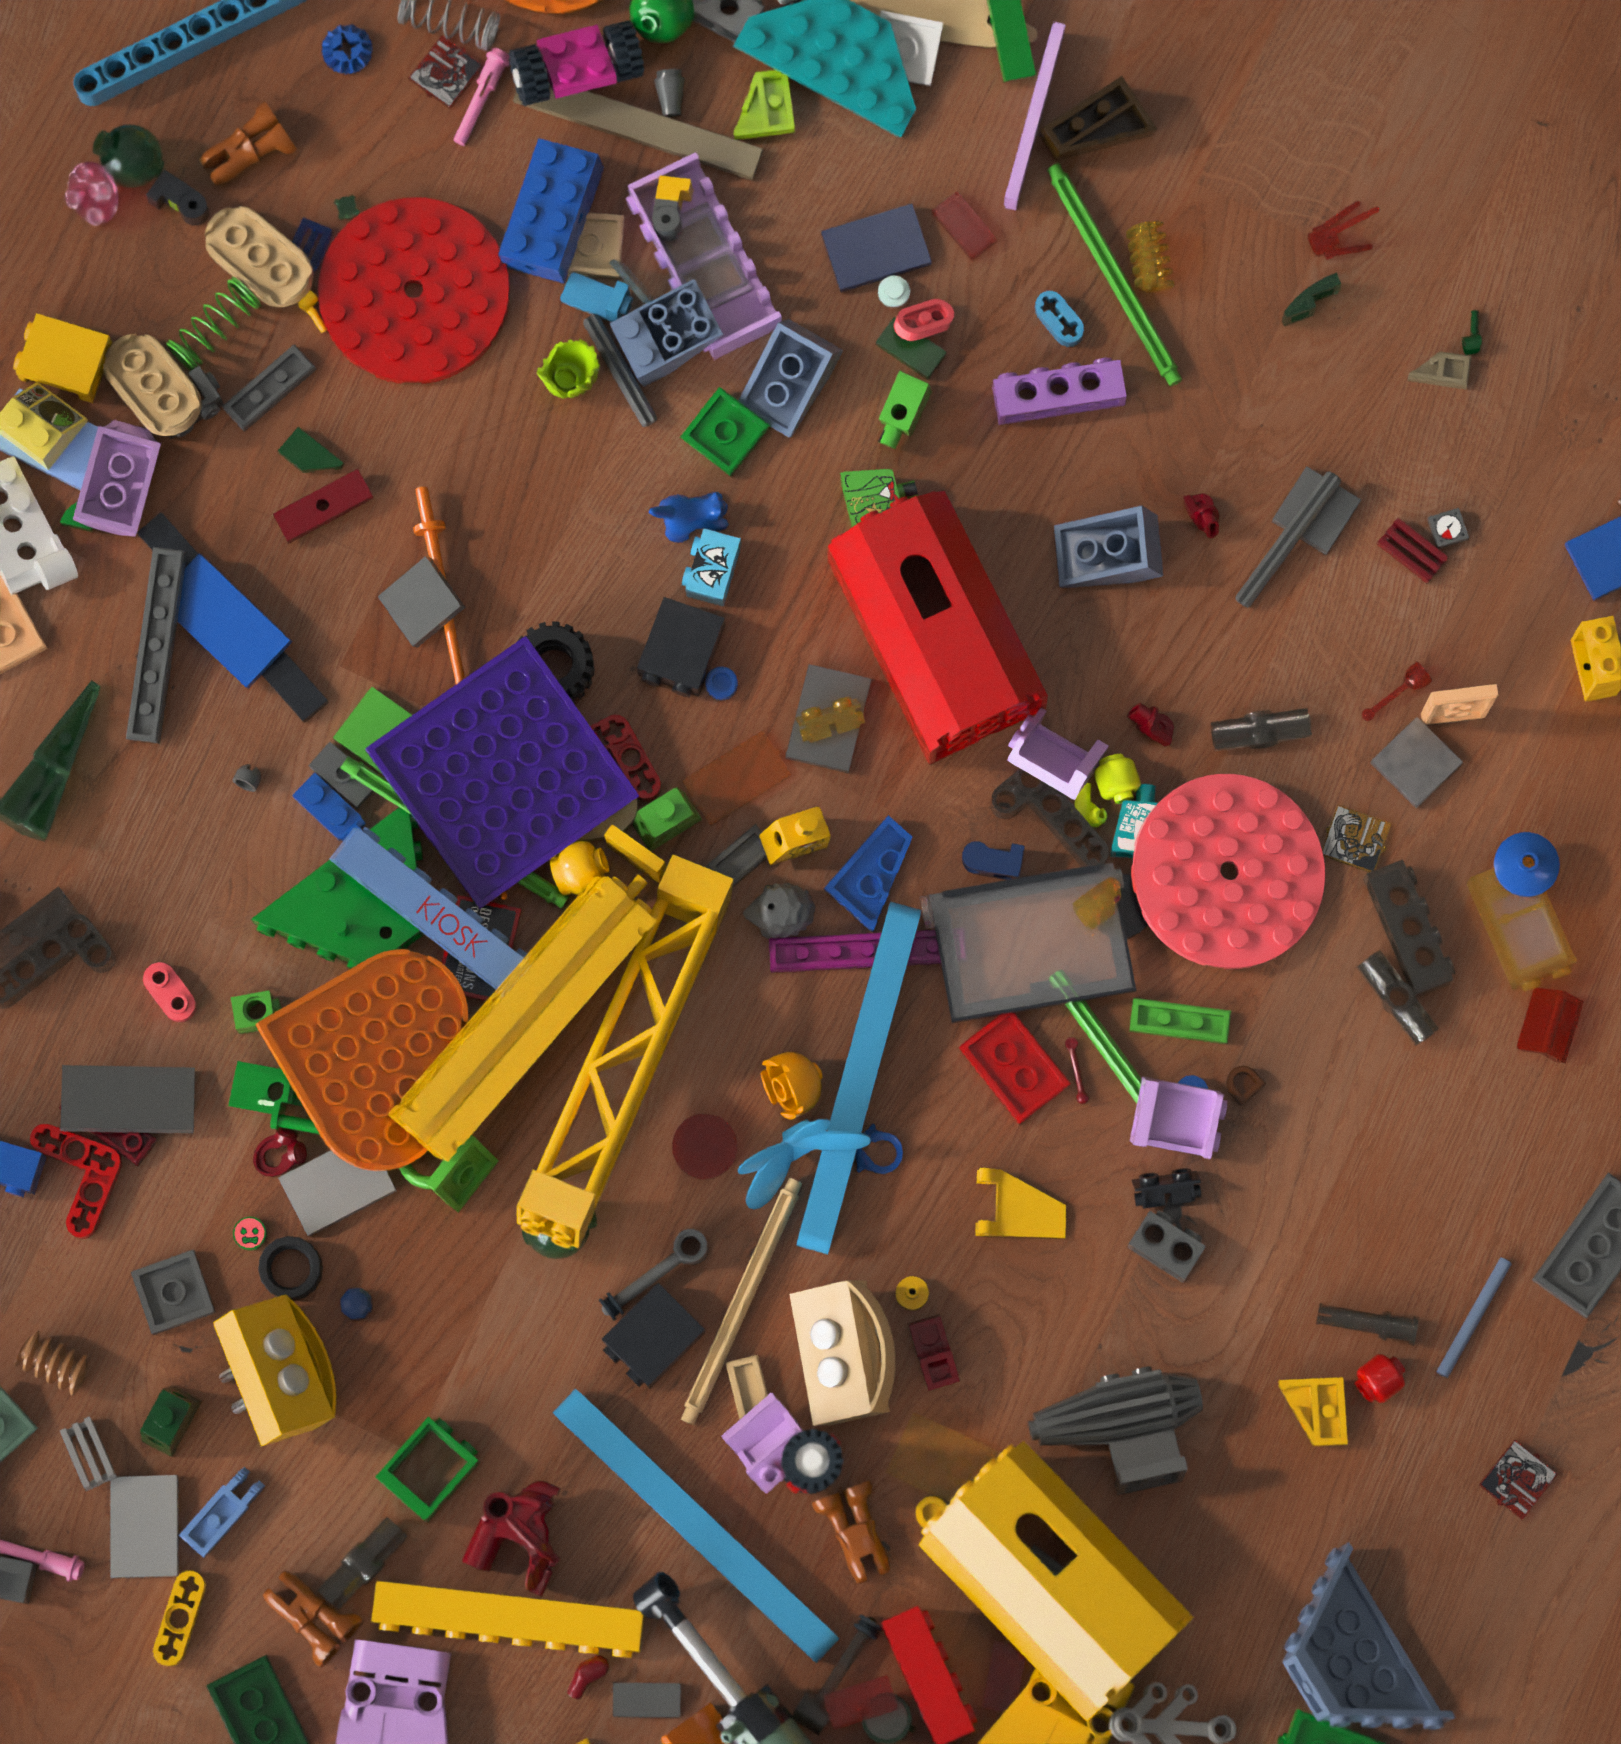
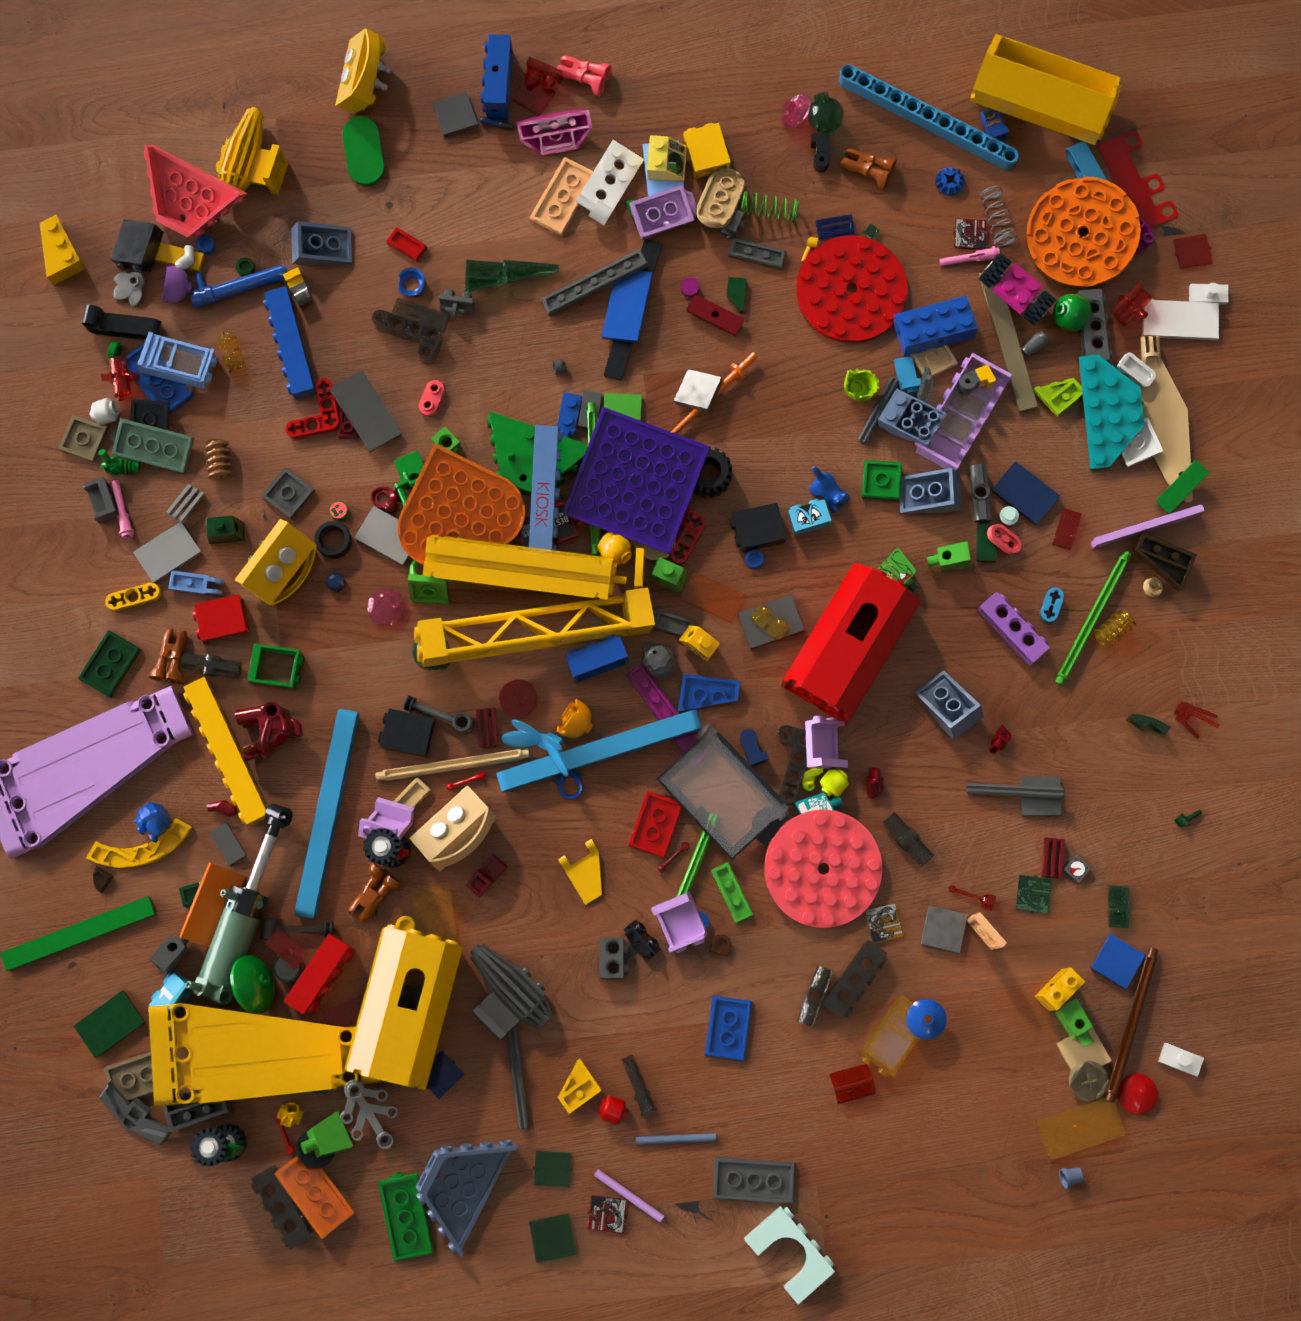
camera: 60 degrees right, 0 degrees up
tan tile [205,206,314,307] -> none
yellow tile [896,1276,929,1311] -> none
clear yellow rock [1071,876,1122,932] -> none
dark tan tile [1407,351,1472,390] -> none
none -> red panel [193,594,250,644]
none -> clear pink dish [367,588,406,626]
none -> clear blue piece [426,1051,464,1099]
none -> dark grey hips [439,290,474,319]
none -> red hinge [446,772,486,790]
none -> dark red tile [476,707,499,748]
none -> dark grey axle [506,1025,530,1129]
none -> clear green tile [529,1213,576,1263]
none -> clear green piece [533,1151,572,1187]
none -> blue brick [565,635,629,684]
none -> lavender bar [594,1169,664,1222]
none -> magenta tile [681,278,699,297]
none -> blue tile [705,996,752,1061]
none -> dark grey piece [969,464,991,523]
none -> clear green piece [1015,875,1052,914]
none -> clear green slope [1108,885,1130,928]
none -> tan tile [1143,577,1163,597]

